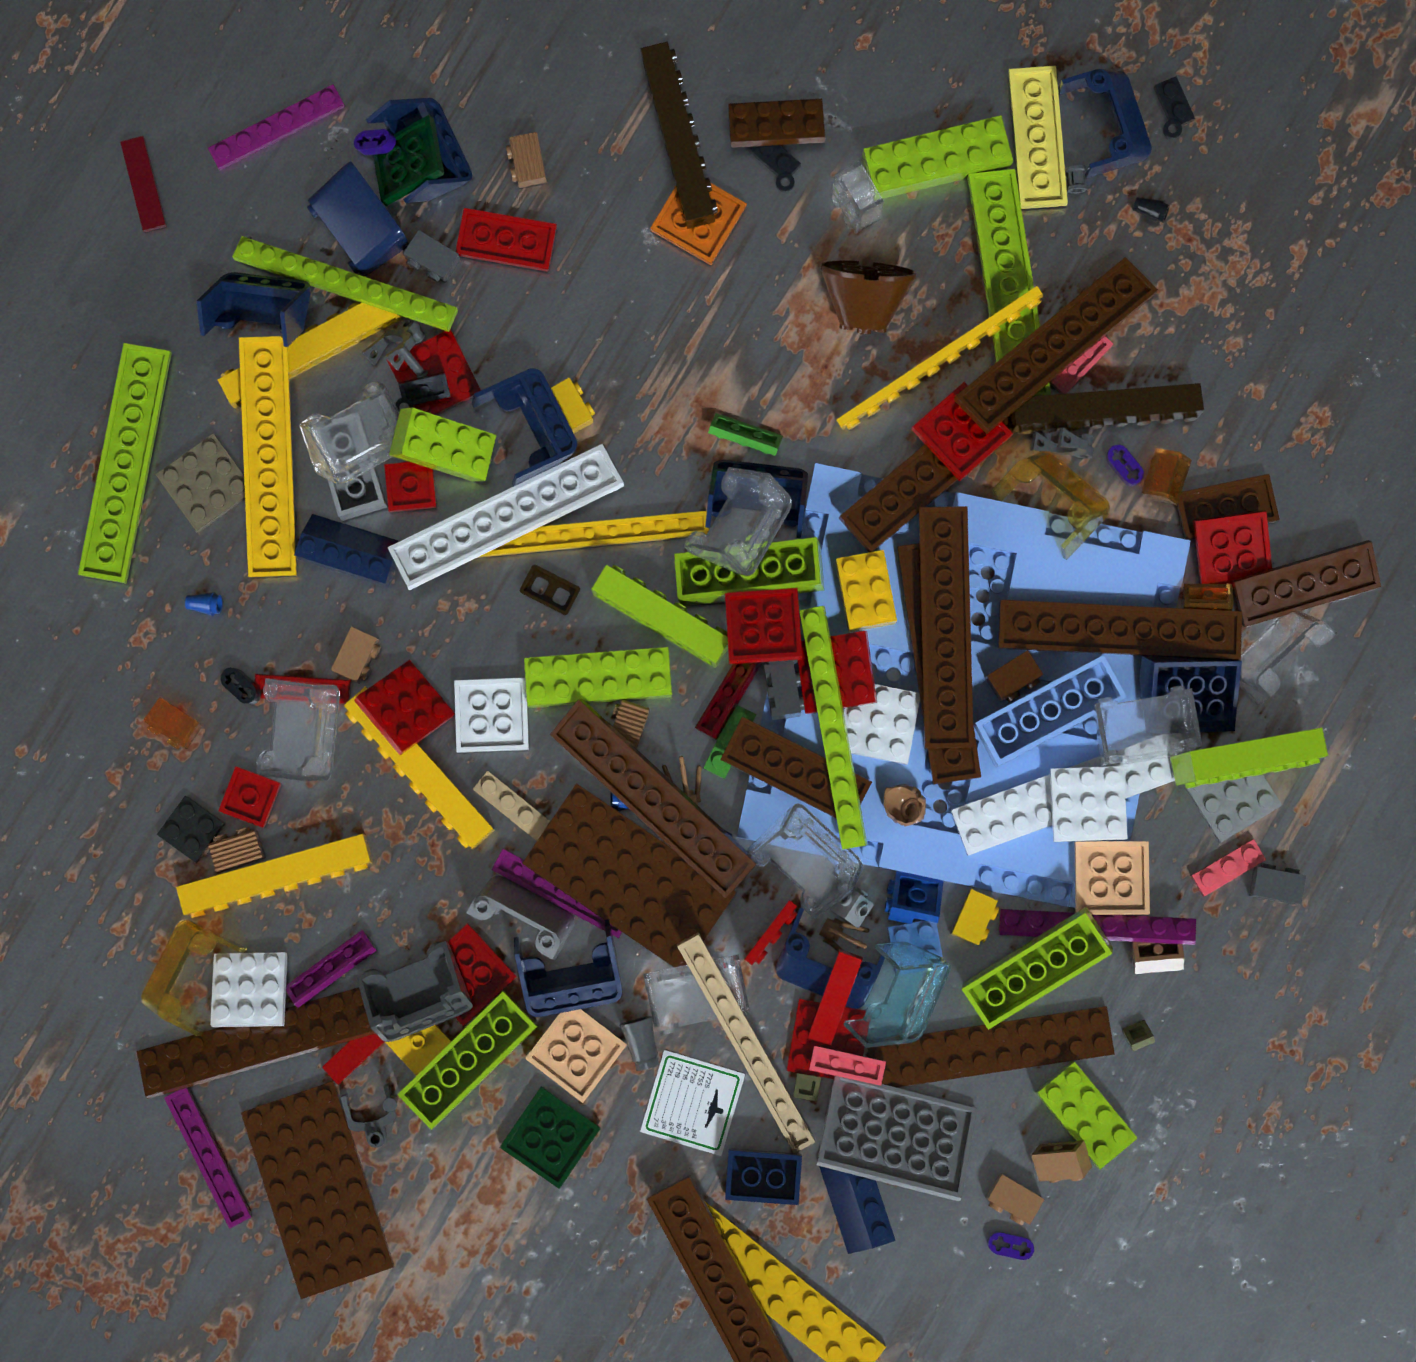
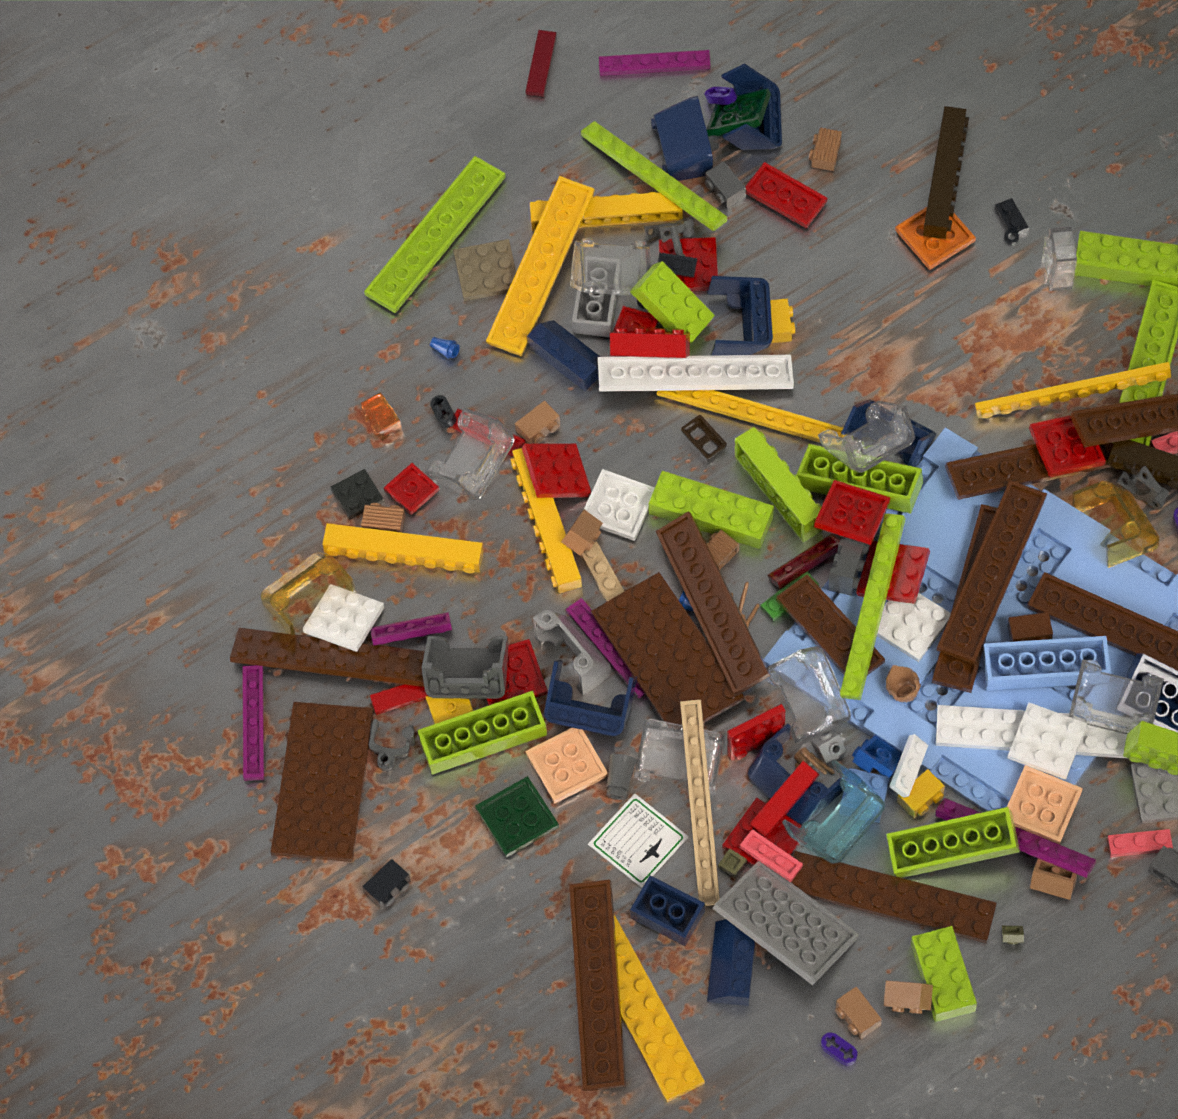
camera: 25 degrees right, 20 degrees down
dark blue windscreen [196,272,311,347] -> none
bright green plate [708,413,783,456] -> none
reddish brown plate [728,98,825,148] -> none
reddish brown cone [821,260,916,334] -> none
yellow brick [835,550,897,633] -> none
none -> black brick [362,859,411,910]
none -> medium nougat brick [561,509,603,556]
none -> red brick [610,327,690,358]
none -> white plate [889,734,928,798]

